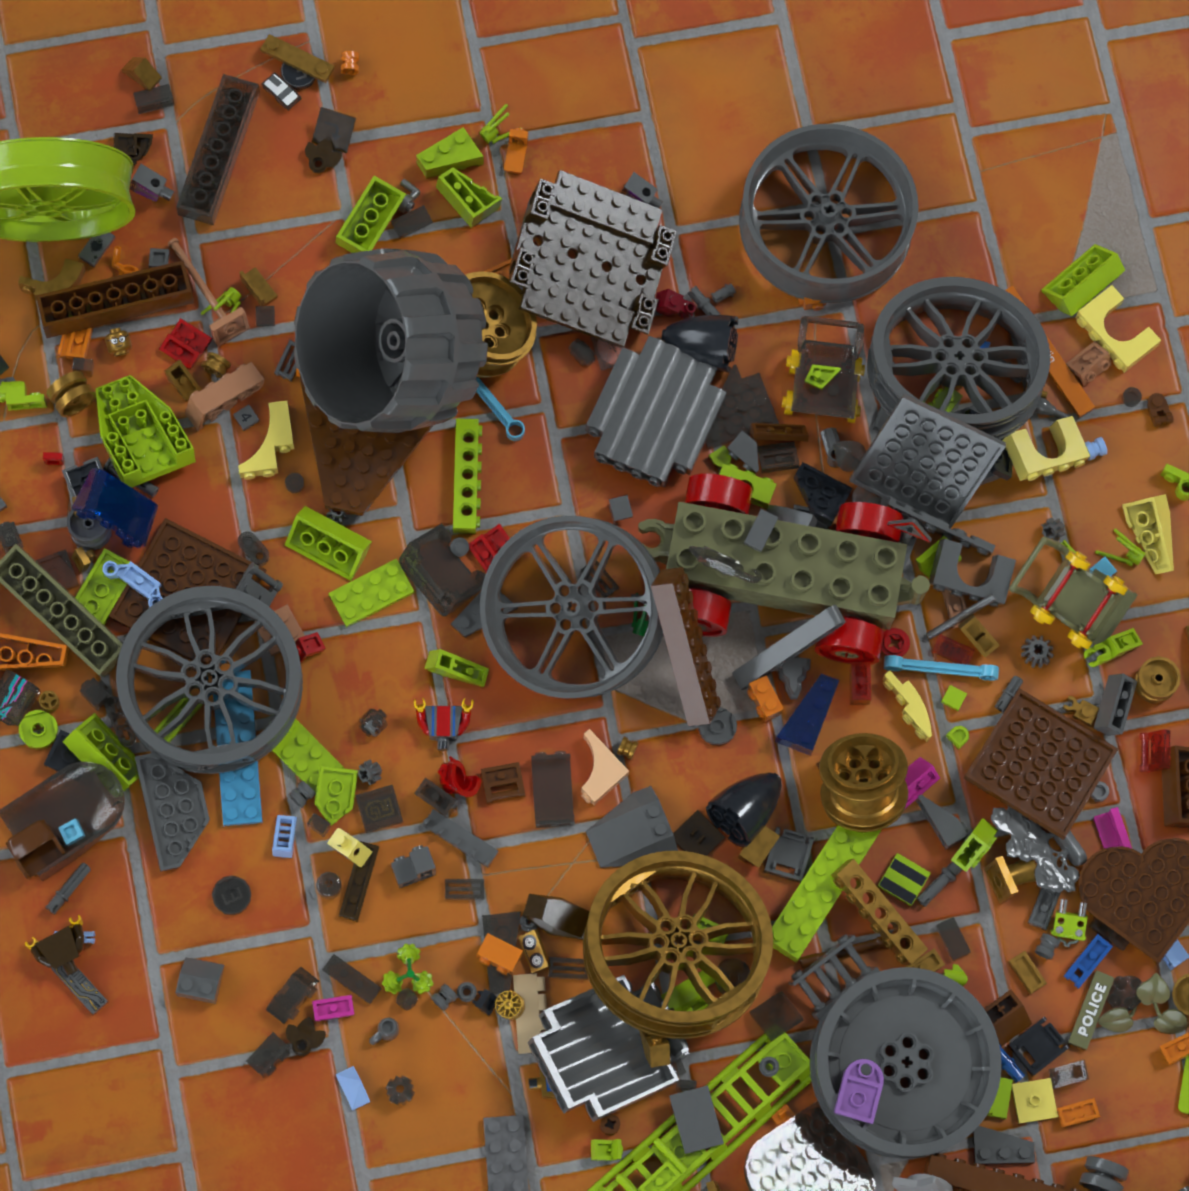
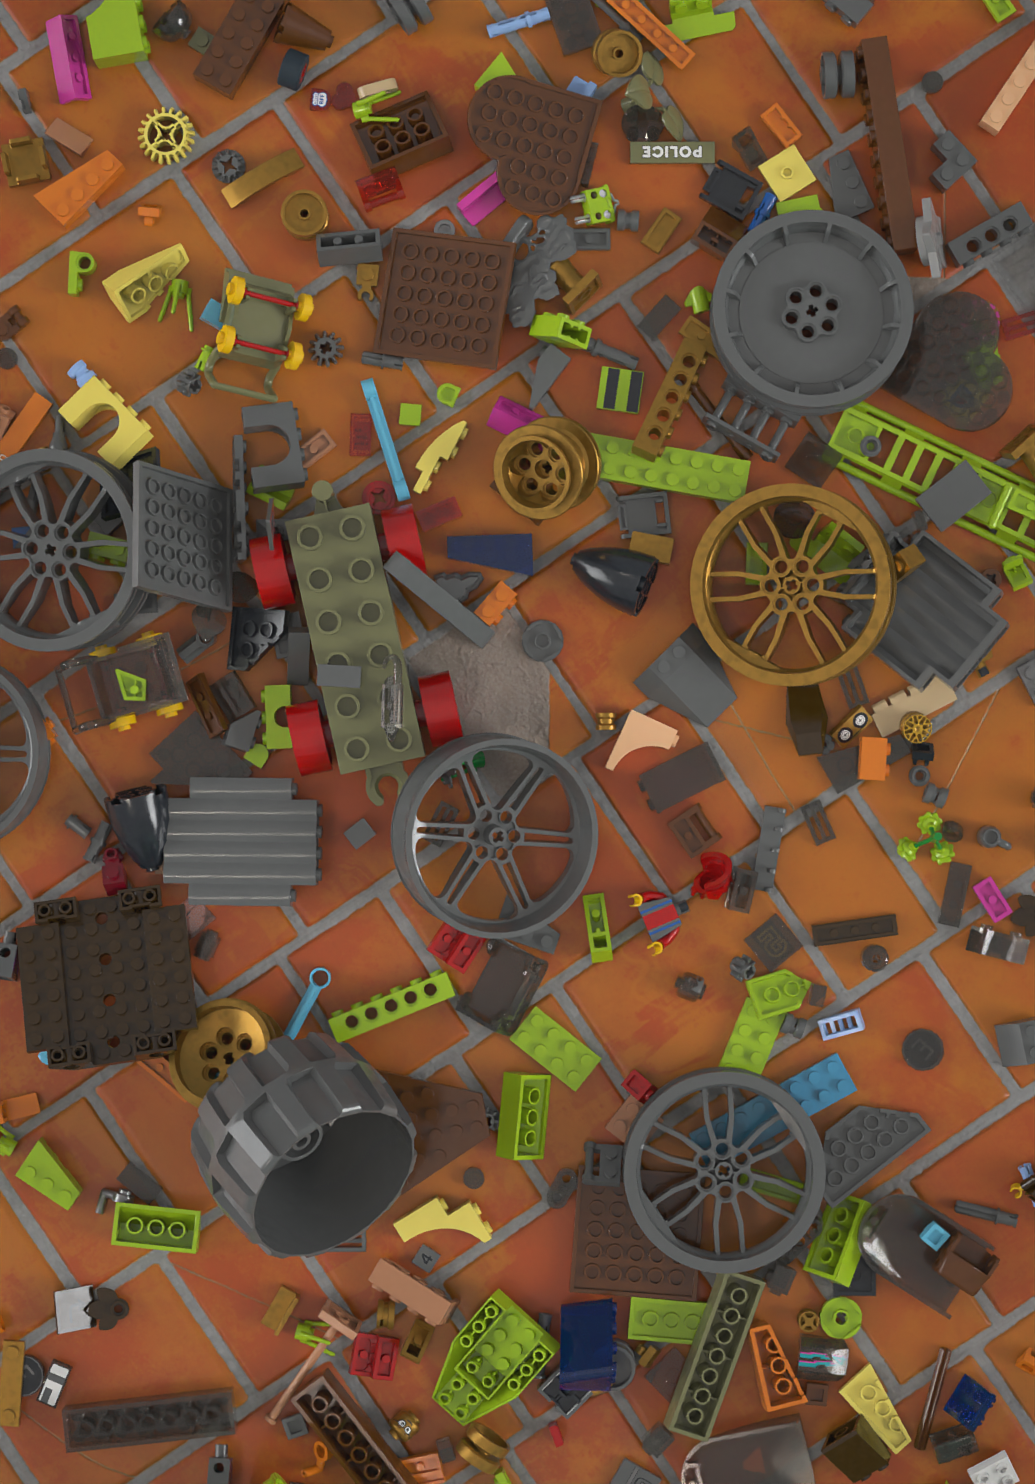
camera: 110 degrees left, 15 degrees up
light blue plate [102,561,163,607] -> none
clear smoke tile [256,306,275,327] -> none
light yellow torso [327,828,372,868] -> none
dark grey brick [391,845,436,888] -> none
lime wedge [436,167,502,228] -> none
dark grey plate [450,537,469,557] -> none
brick [651,567,721,726] -> none
dark brown piece [673,810,725,856] -> none
orange tile [771,1104,799,1132] -> none
medium lavender tile [833,1059,884,1124] -> none
flat silver bar [927,594,996,639] -> none
pearl gold brick [958,614,1000,657] -> none
blue plate [1063,934,1113,989] -> none
lime plate [1084,628,1143,667] -> none

